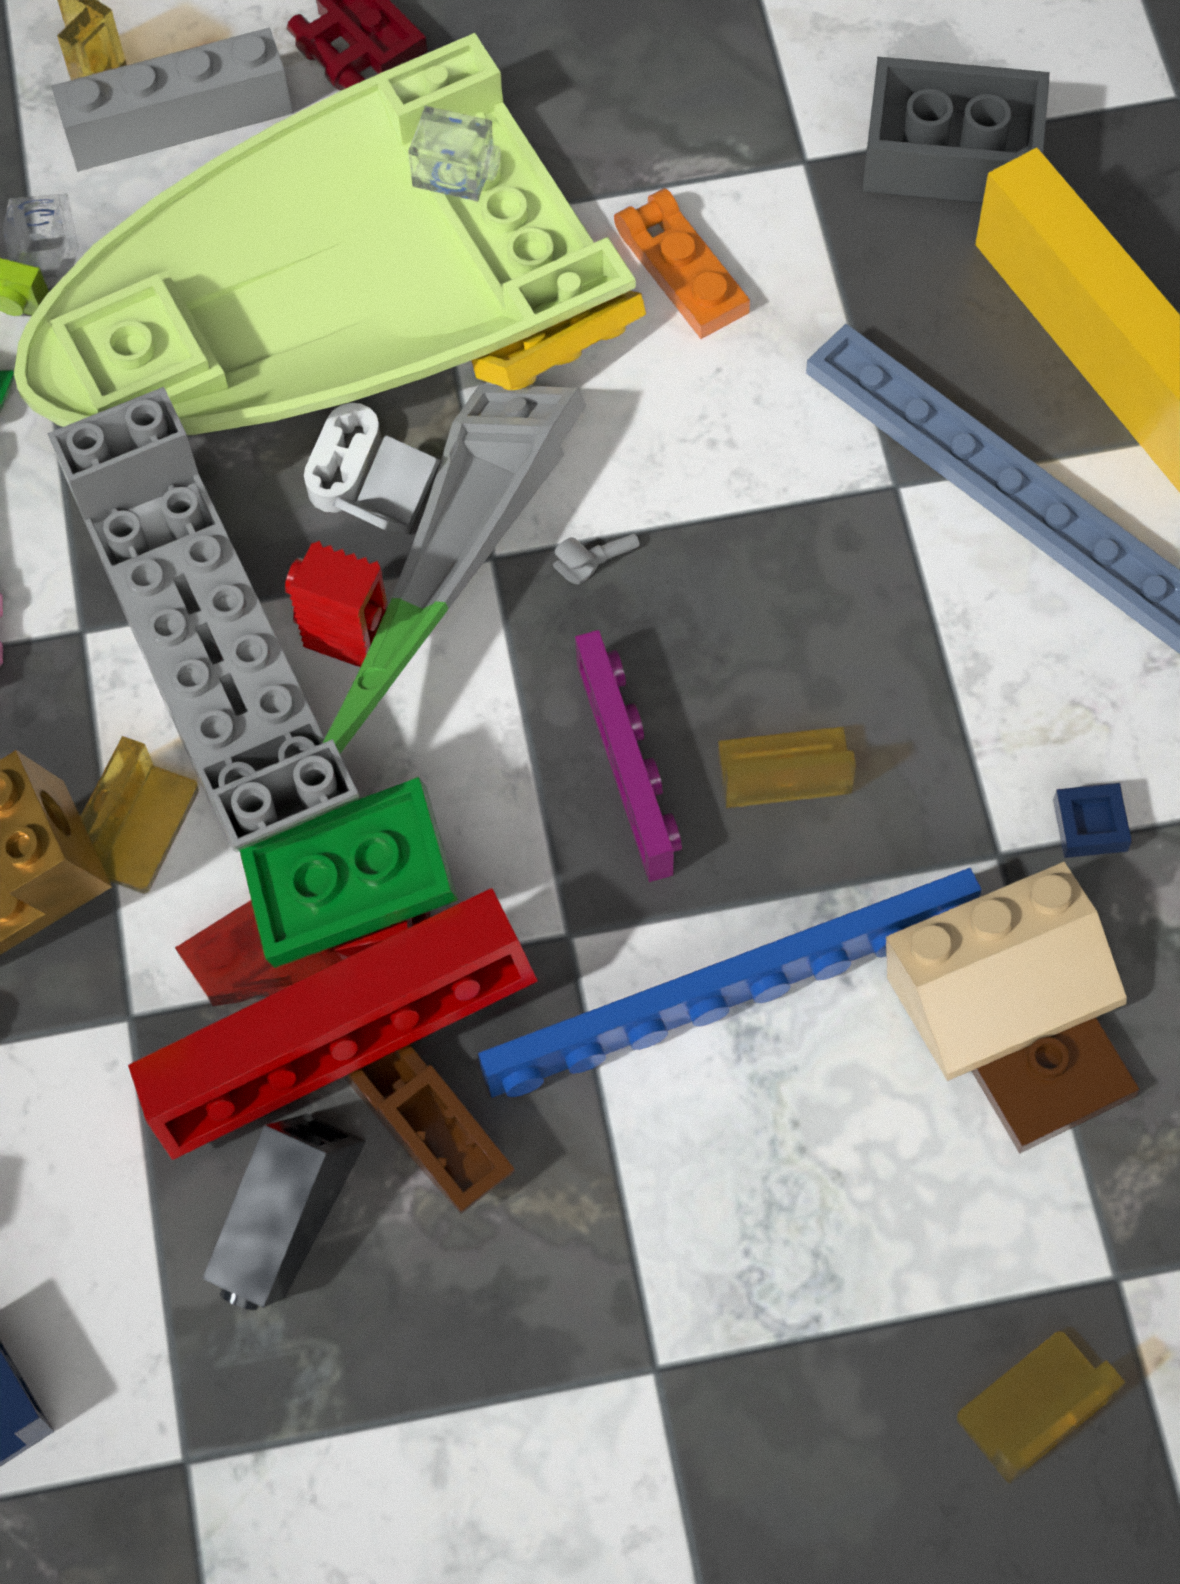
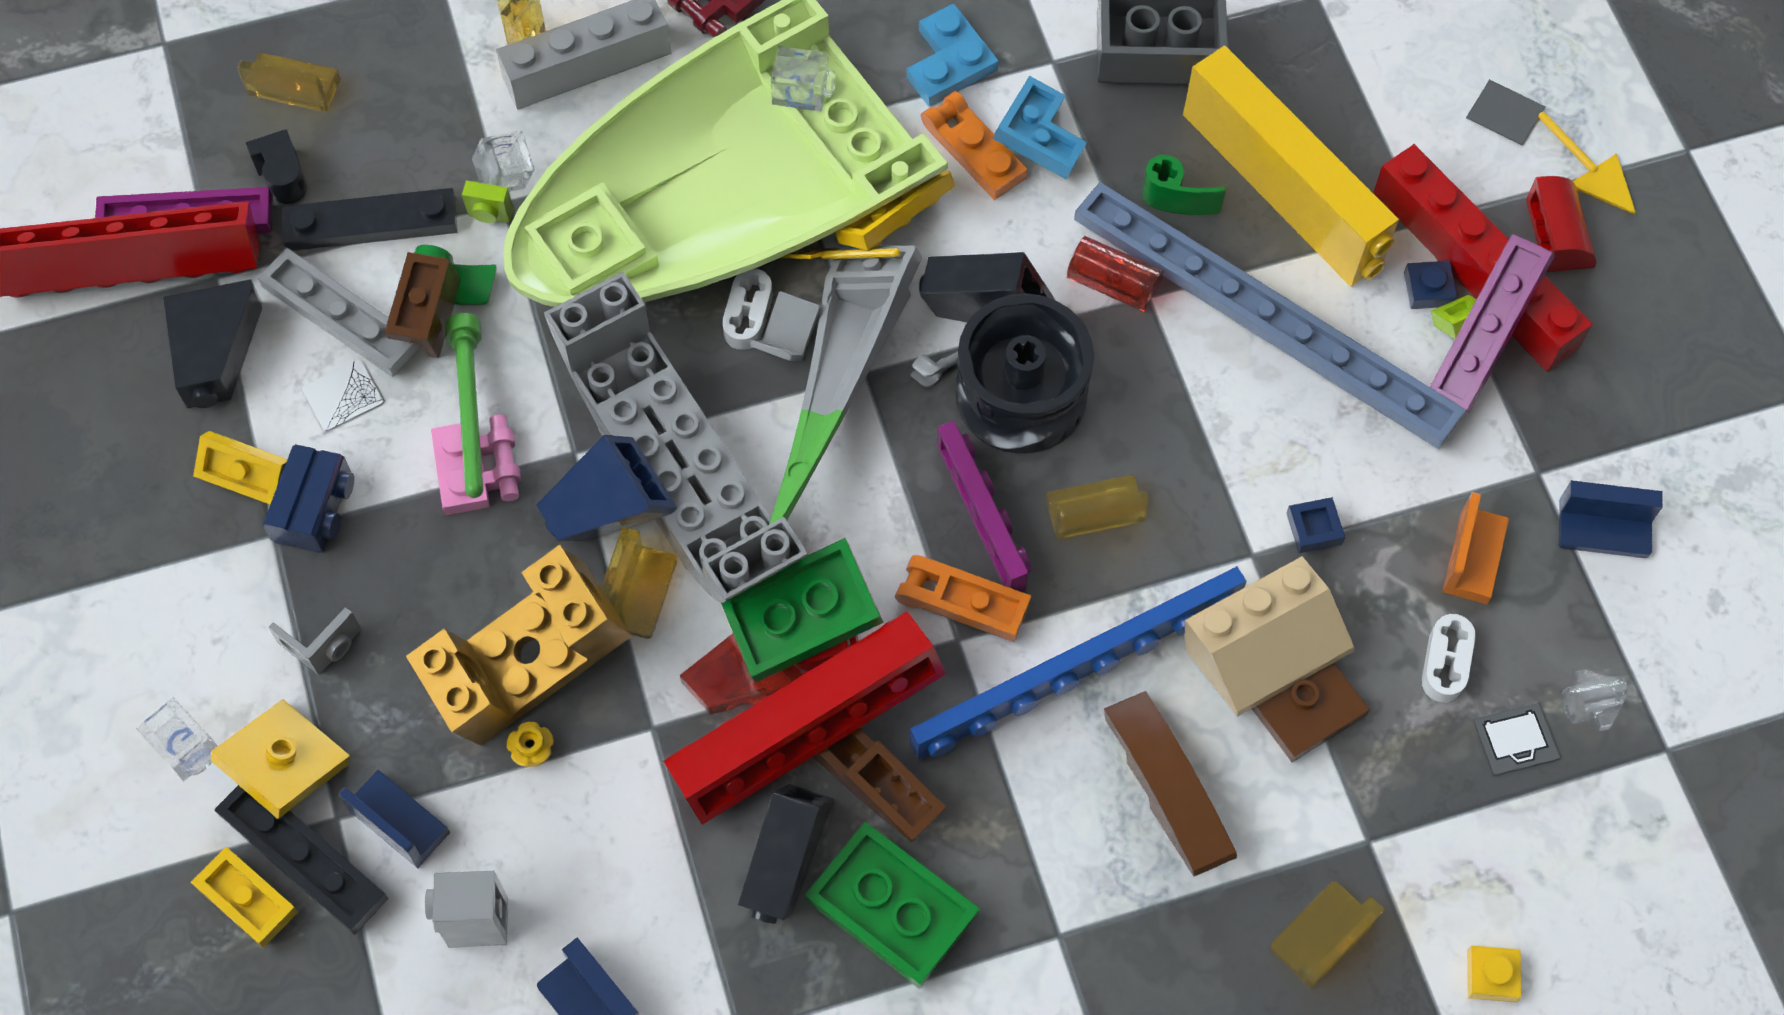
camera: 10 degrees left, 0 degrees up
red brick [285,541,388,667] -> none
none -> dark blue slope [536,435,677,541]
none -> yellow piece [780,247,901,260]
none -> green plate [805,822,980,989]
none -> orange plate [894,555,1031,642]
none -> dark azure plate [906,3,999,107]
none -> black slope [919,252,1055,323]
none -> black piece [955,294,1094,454]
none -> dark azure plate [992,75,1087,179]
none -> clear red brick [1066,236,1164,312]
none -> reddish brown slope [1104,691,1237,877]
none -> green panel [1142,154,1227,215]

